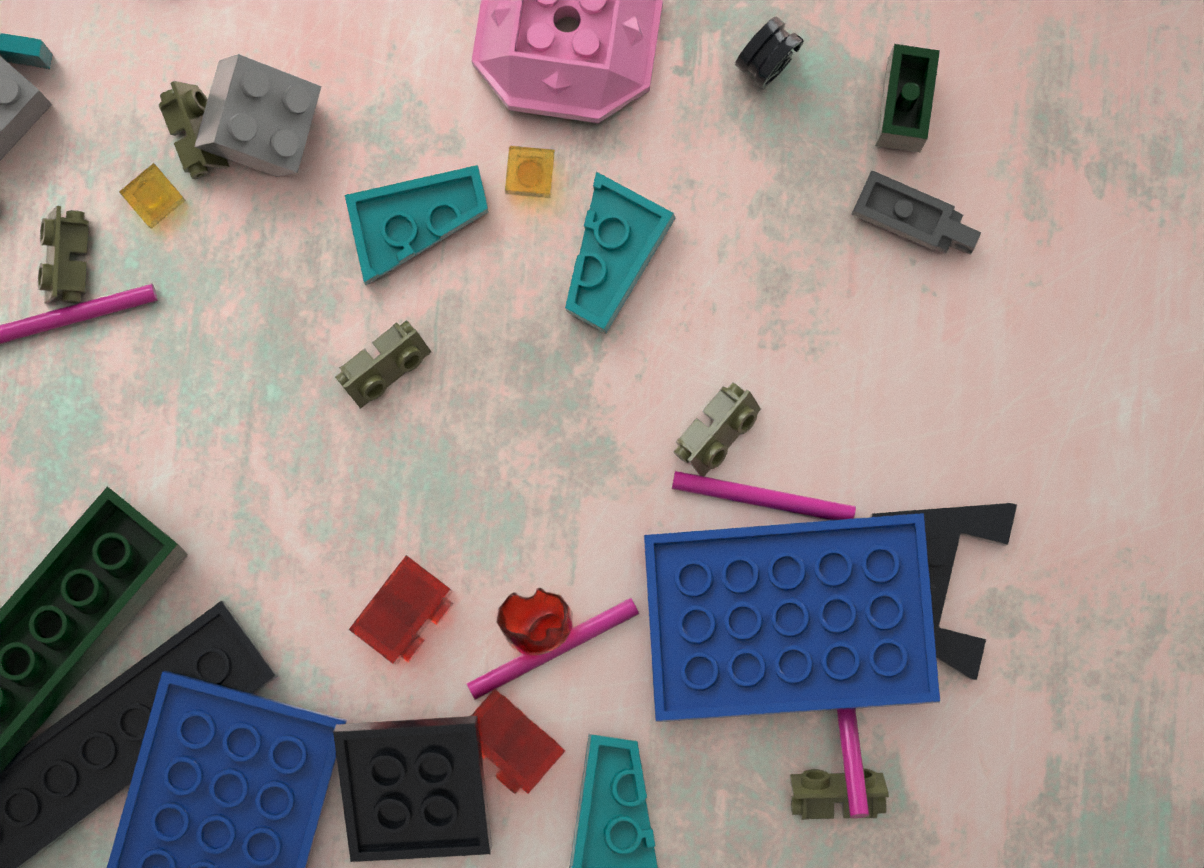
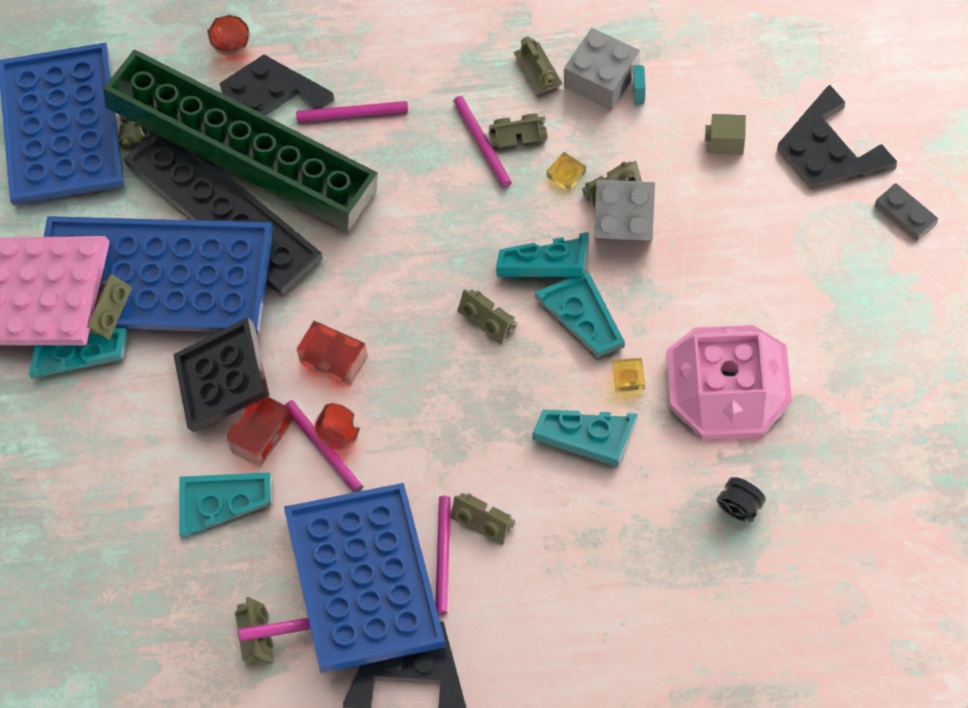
camera: 85 degrees right, 20 degrees down
dark grey hinge [852,171,981,254] -> none
dark green brick [875,44,940,153] -> none
none -> teal wing [496,232,589,278]

